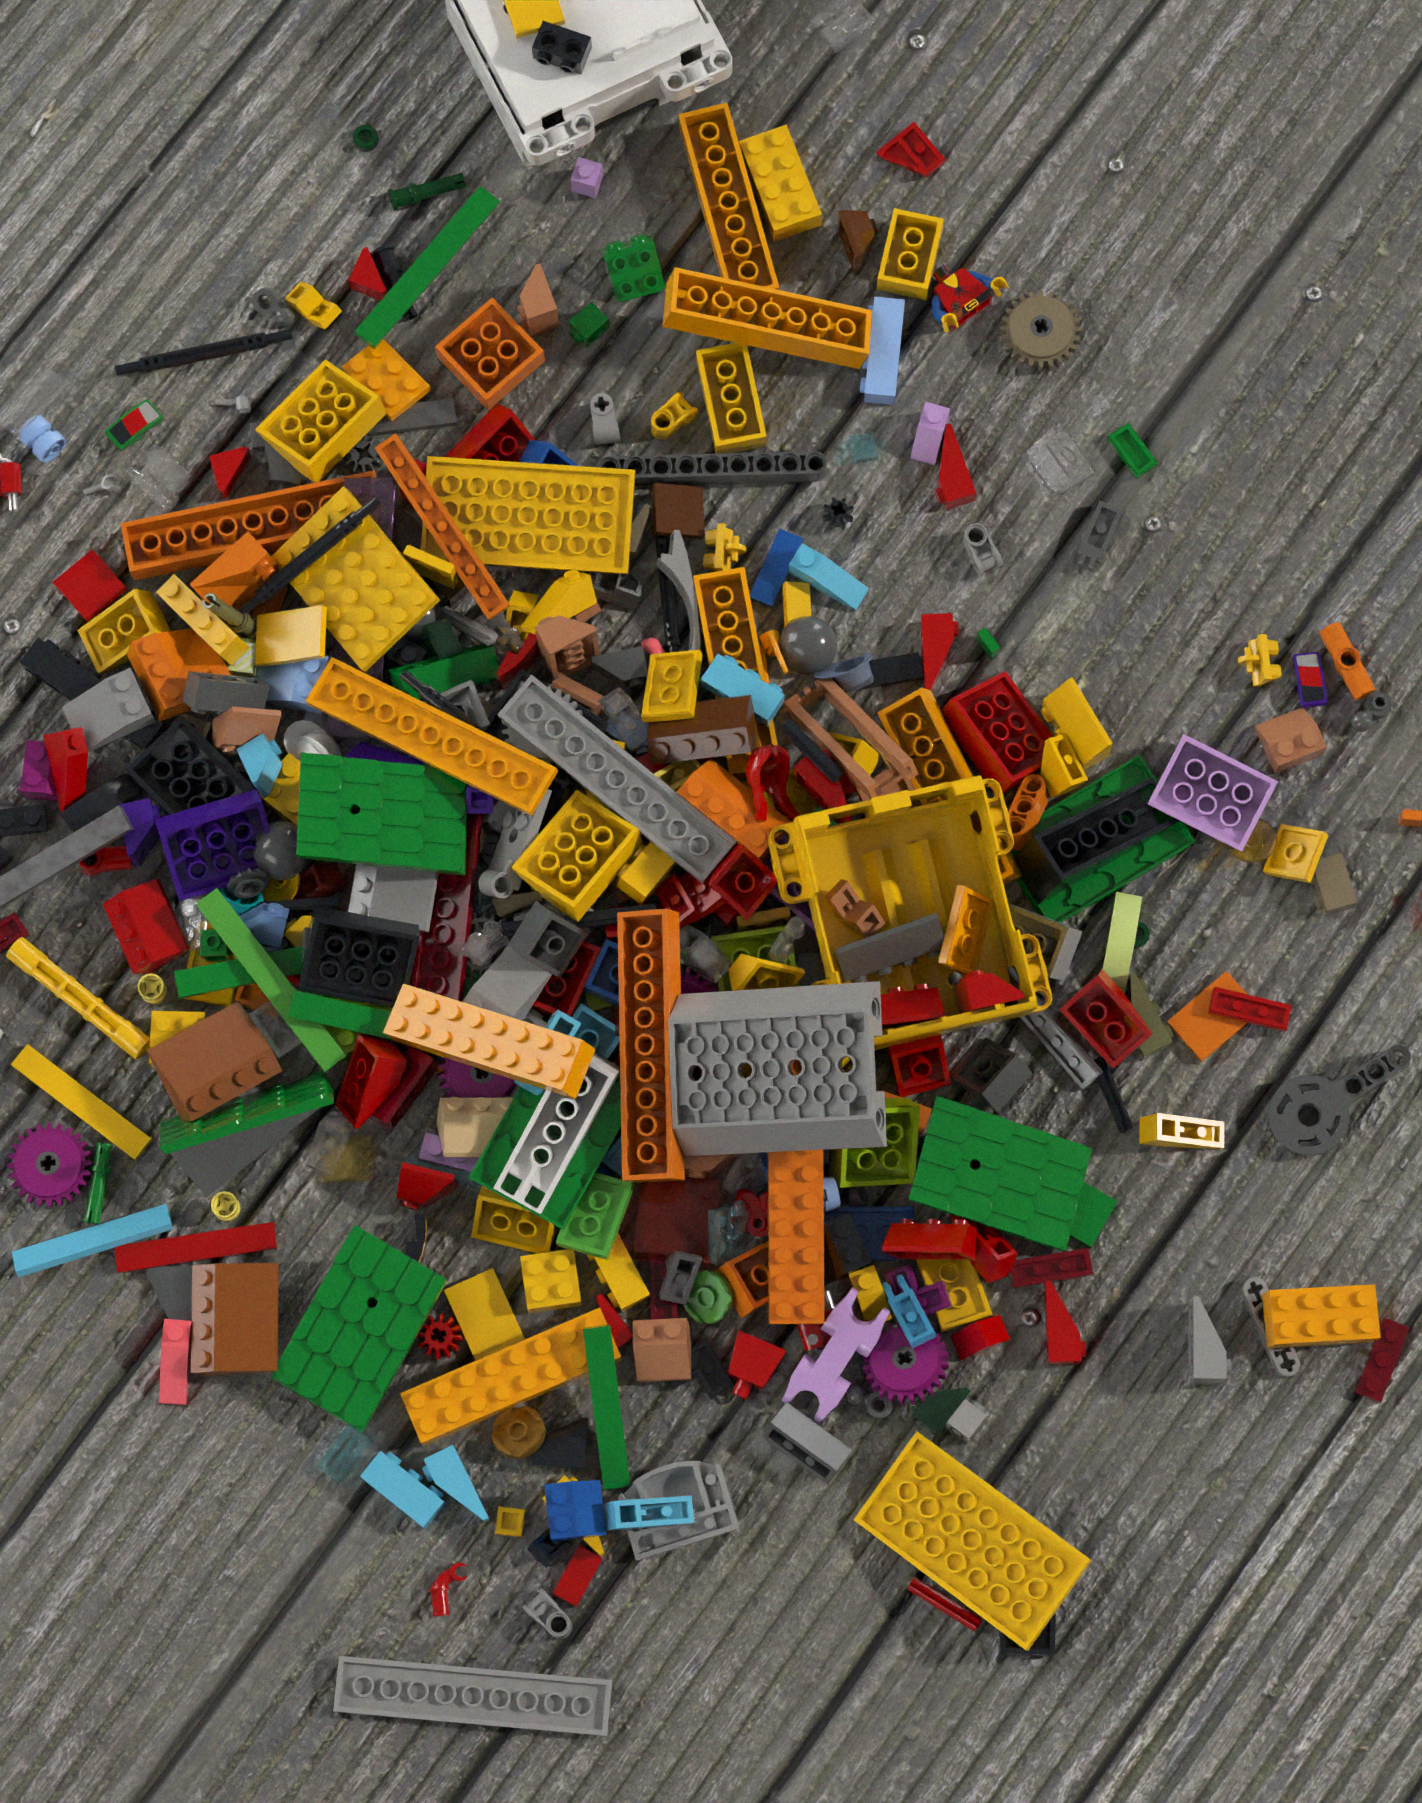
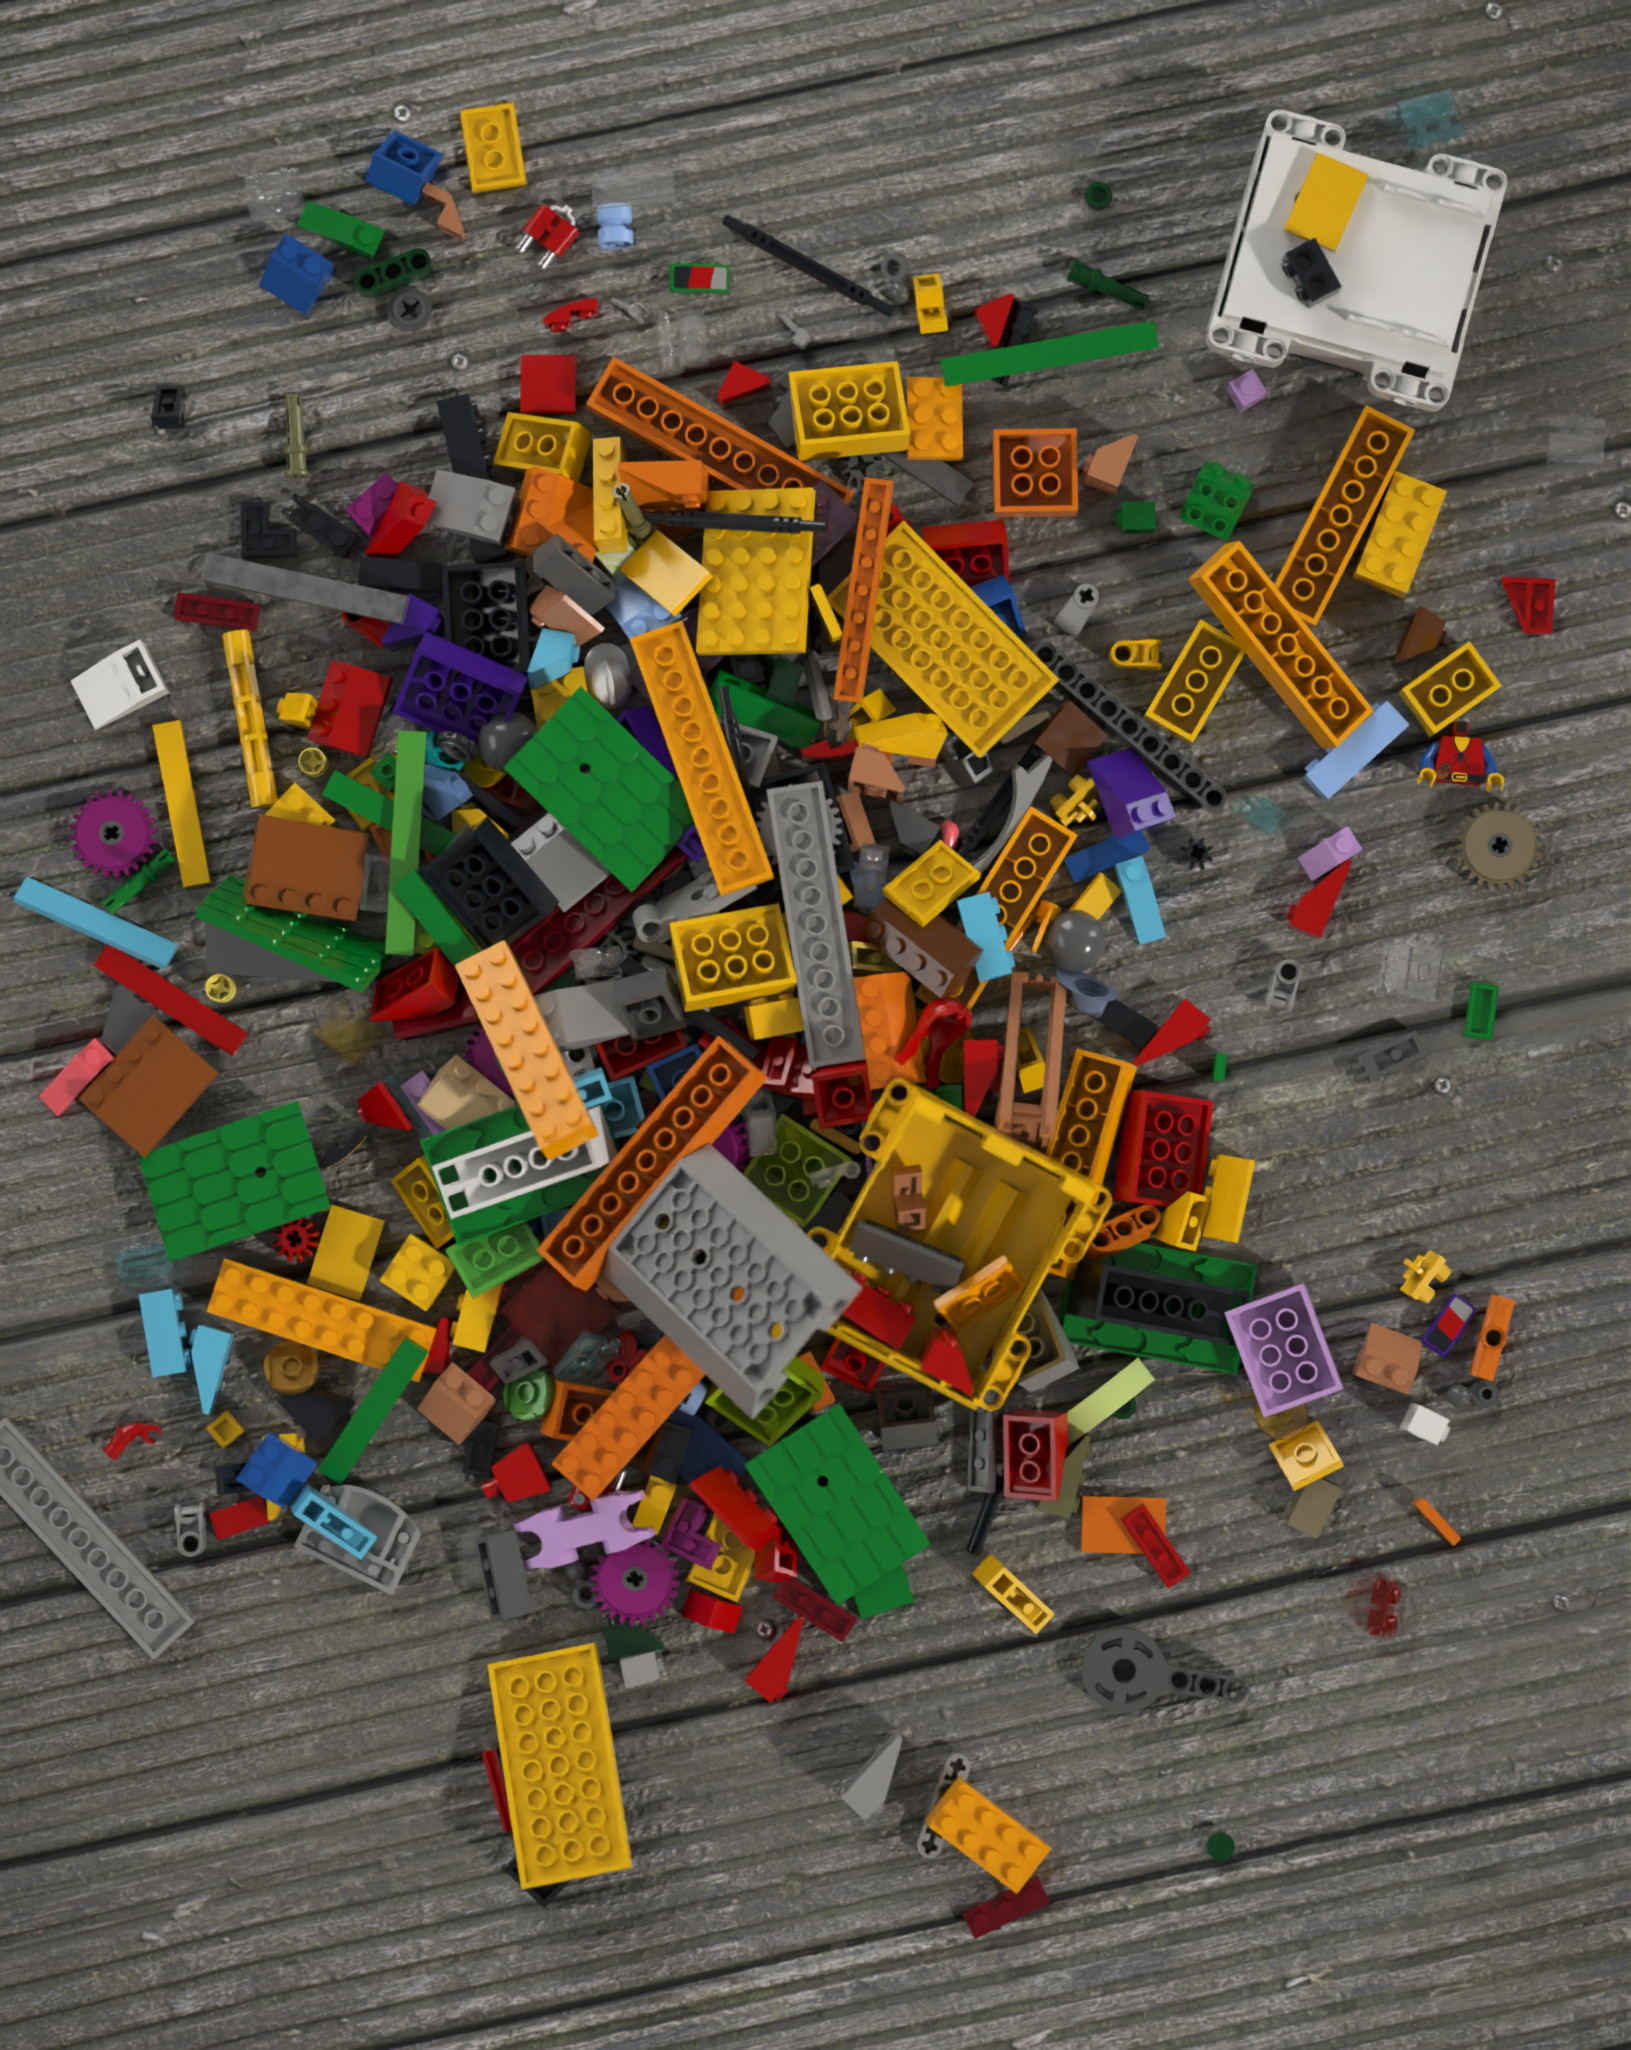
camera: 35 degrees right, 10 degrees up
yellow slope [728,954,805,991] -> none
black axle [780,720,844,783] -> none
dark azure hinge [881,1274,936,1349] -> none
none -> yellow slope [276,693,318,731]
none -> red slope [543,298,599,333]
none -> dark purple slope [1087,748,1176,840]
none -> white brick [1399,1403,1450,1445]

